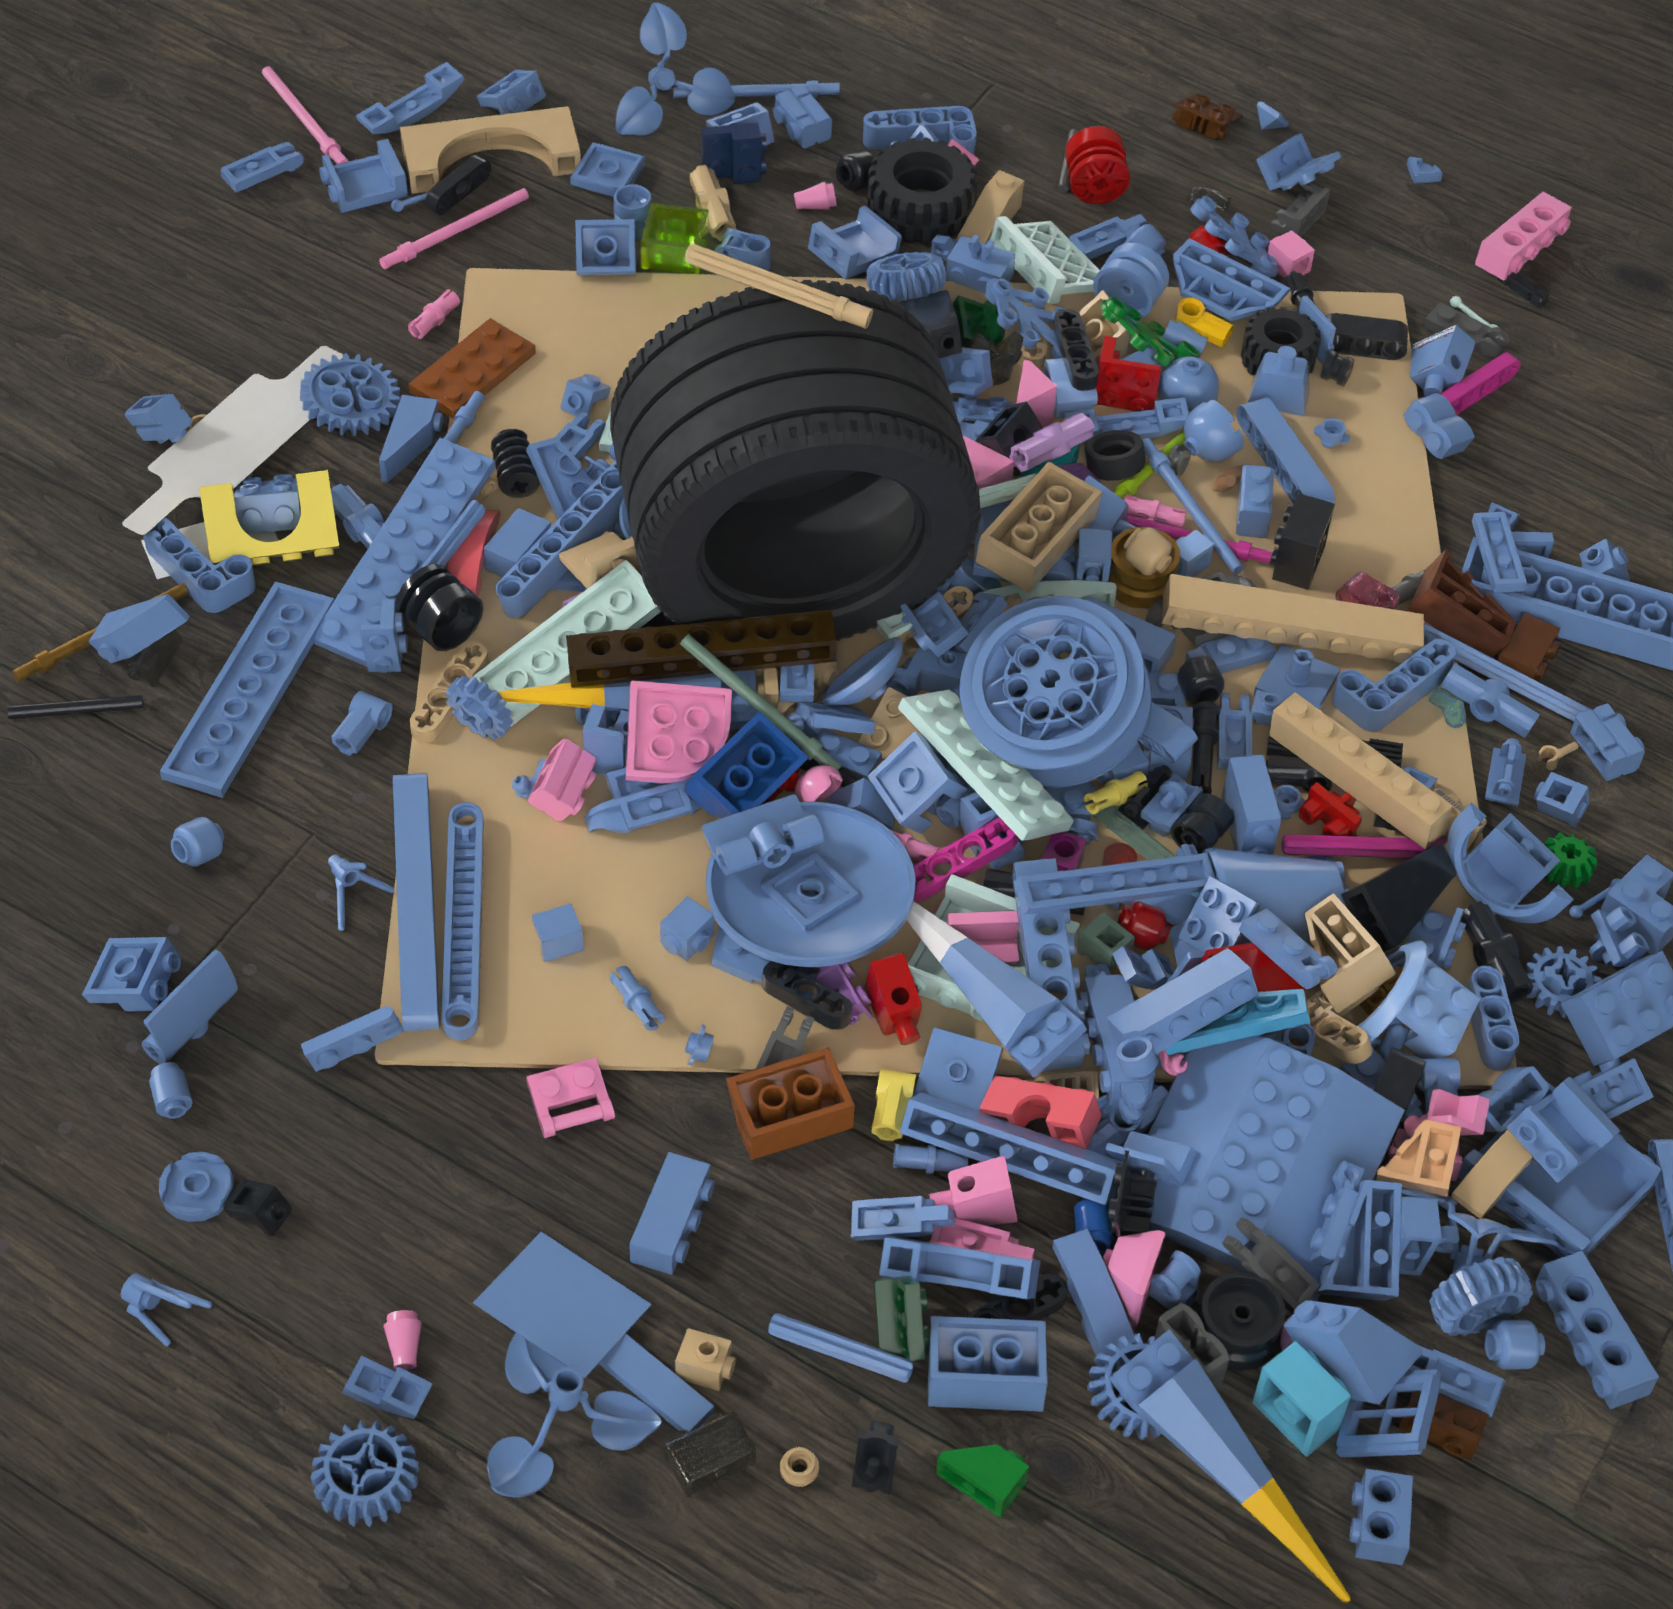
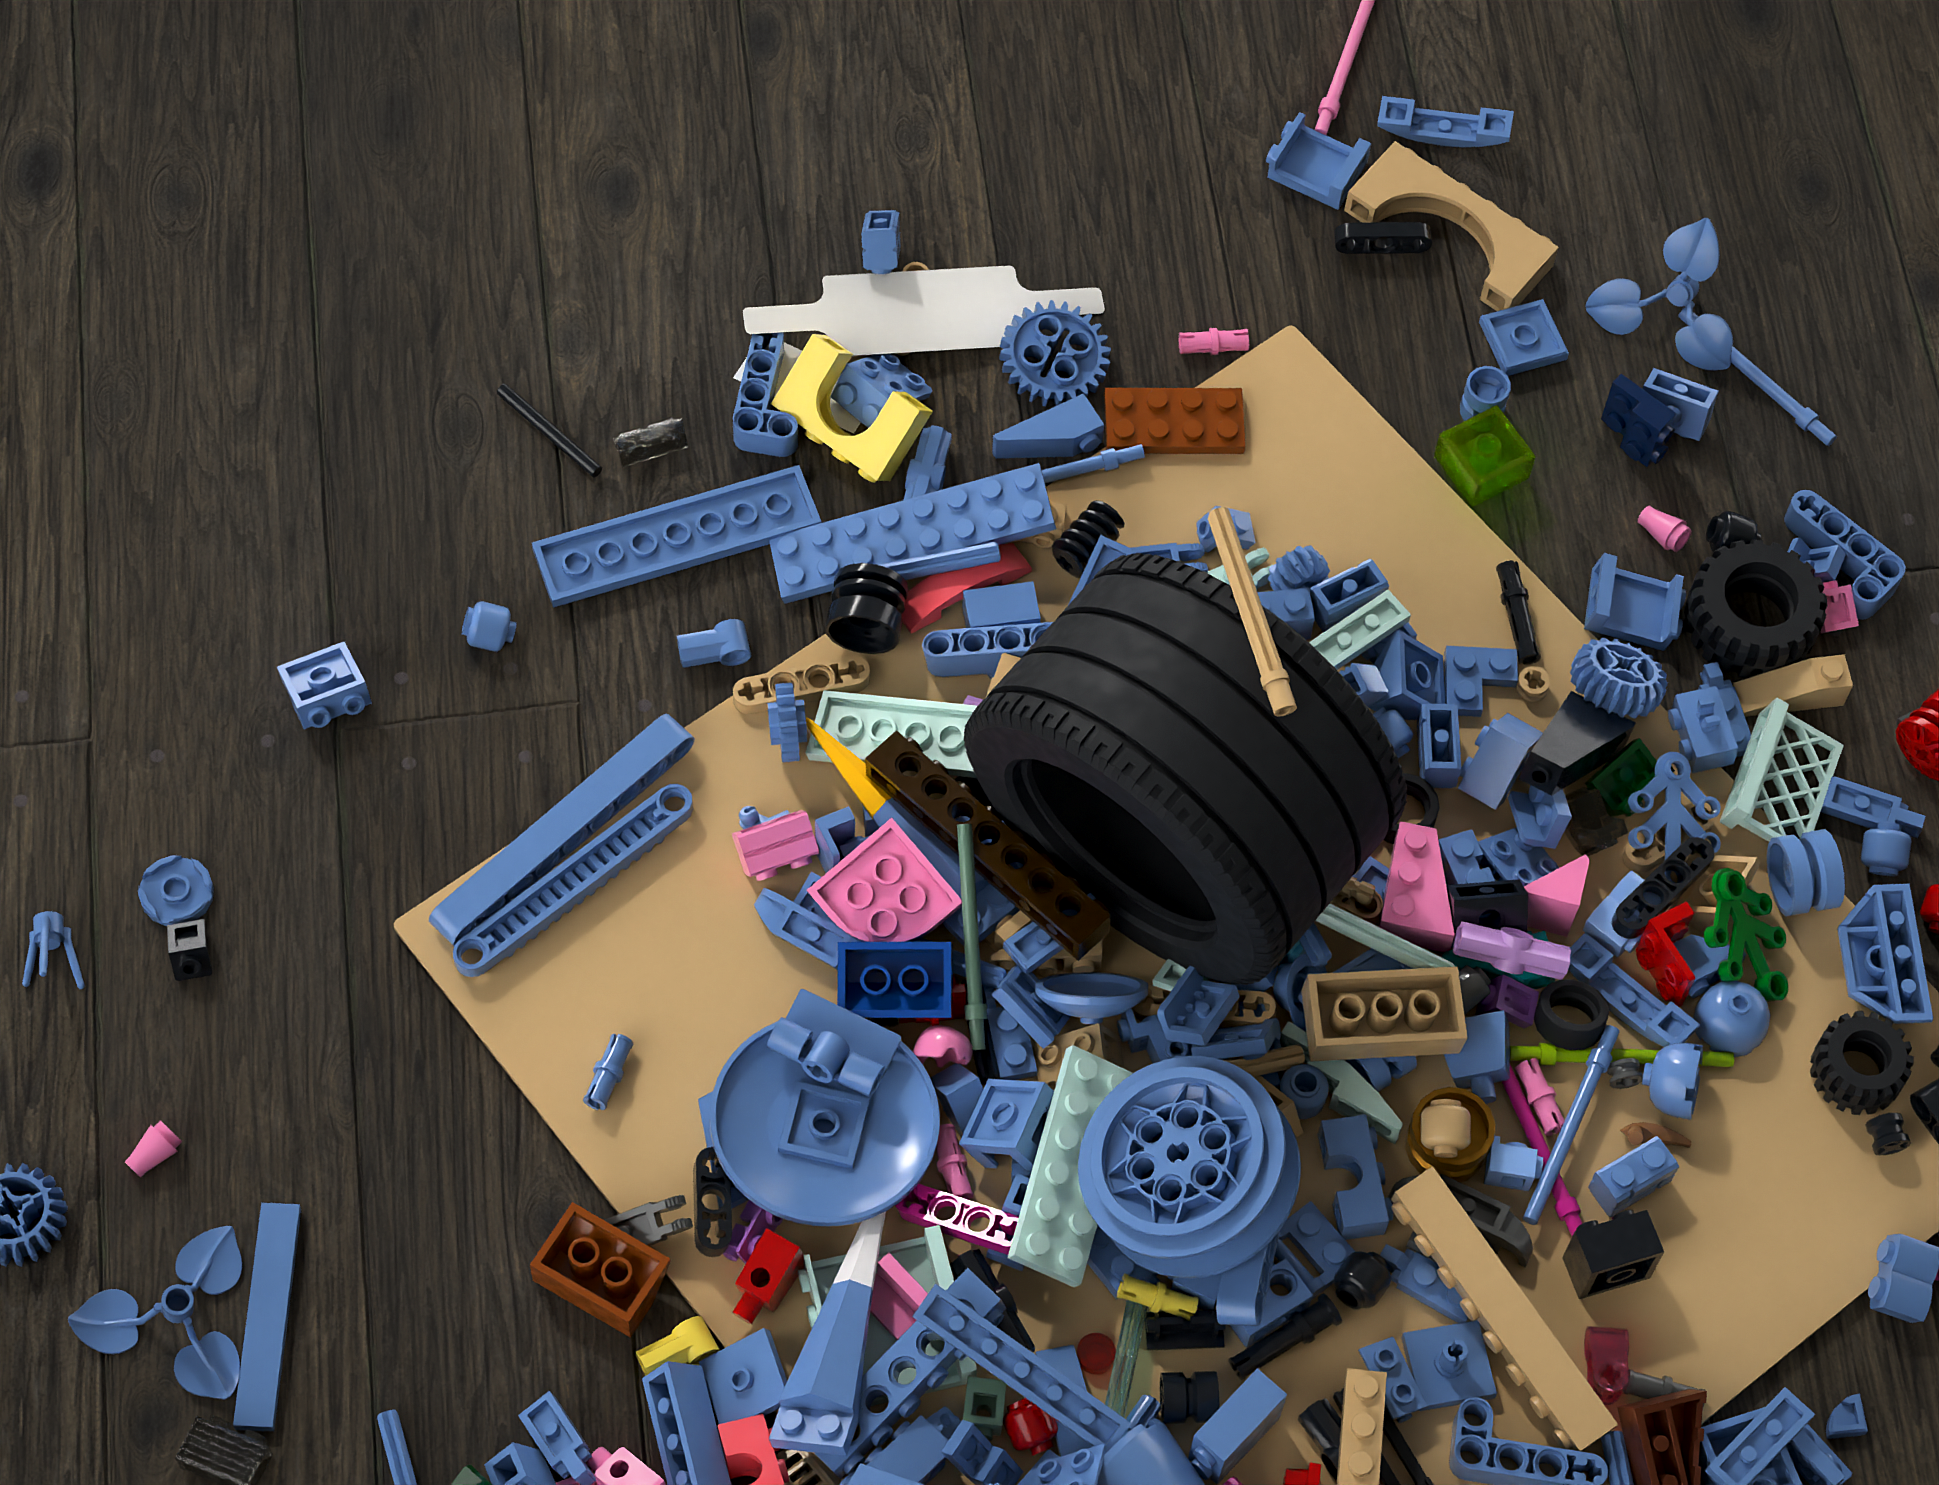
camera: 50 degrees right, 10 degrees up
pearl gold bar [12,583,189,682] -> none
medium blue slope [88,594,190,663] -> none
medium blue panel [142,950,238,1064] -> none
medium blue brick [149,1062,193,1119] -> none
medium blue hinge [220,142,304,193] -> none
medium blue hinge [301,1006,403,1072] -> none
medium blue plant [328,854,394,931] -> none
medium blue slope [342,1355,432,1419] -> none
medium blue bracket [360,599,408,673] -> none
bright pink bar [379,188,529,269] -> none
medium blue hinge [391,193,428,212] -> none
medium blue sticker [473,1232,652,1378] -> none
medium blue bracket [476,70,546,115] -> none
bright pink plate [526,1057,615,1138] -> none
medium blue panel [532,904,584,962] -> none
medium blue slope [575,219,636,275] -> none
medium blue brick [629,1152,715,1275] -> none
medium blue brick [660,896,714,961] -> none
tan brick [675,1328,736,1391] -> none
medium blue plate [685,1024,714,1066] -> none
tan piece [690,165,736,241] -> none
medium blue piece [714,229,771,271] -> none
medium blue brick [773,85,832,148] -> none
medium blue pin [893,1144,968,1174] -> none
magenta brick [1041,832,1086,871] -> none
medium blue plate [1066,818,1099,844] -> none
medium blue brick [1075,528,1112,582] -> none
medium blue hips [1141,773,1203,837] -> none
medium blue cone [1163,320,1208,354] -> none
yellow piece [1175,298,1235,348] -> none
medium blue hinge [1217,693,1252,769] -> none
medium blue beam [1236,397,1335,504] -> none
medium blue torso [1248,346,1309,416] -> none
medium blue plate [1274,785,1305,820] -> none
medium blue piece [1299,295,1336,365] -> none
medium blue plate [1314,418,1350,448] -> none

